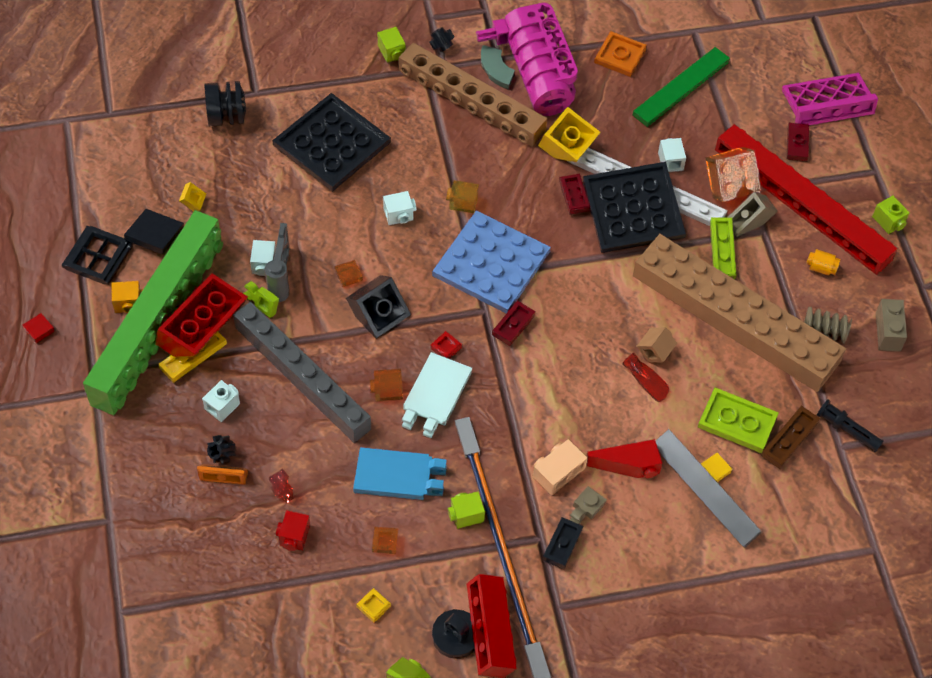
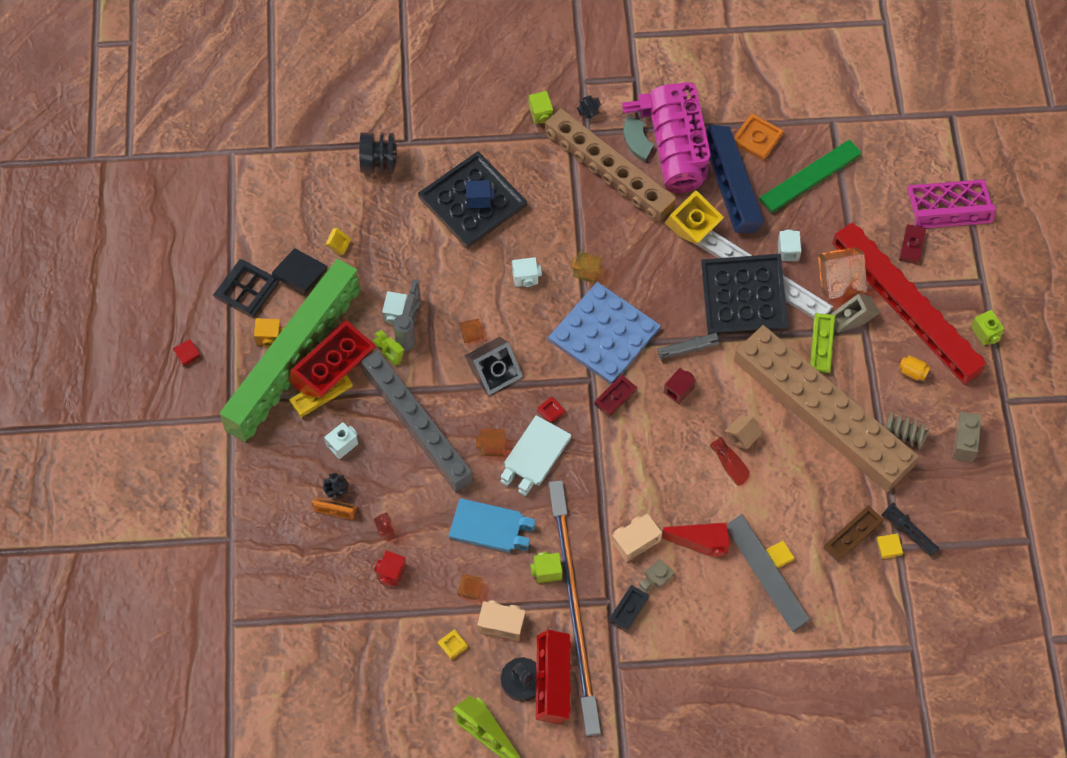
camera: 10 degrees right, 5 degrees up
dark red plate [559,173,590,215] -> none
lime plate [697,387,779,453] -> none
none -> dark blue brick [466,180,494,208]
none -> light nougat brick [477,601,526,642]
none -> dark grey pin [657,332,719,360]
none -> dark red brick [663,368,696,405]
none -> dark blue brick [706,125,764,233]
none -> yellow tile [876,533,903,559]

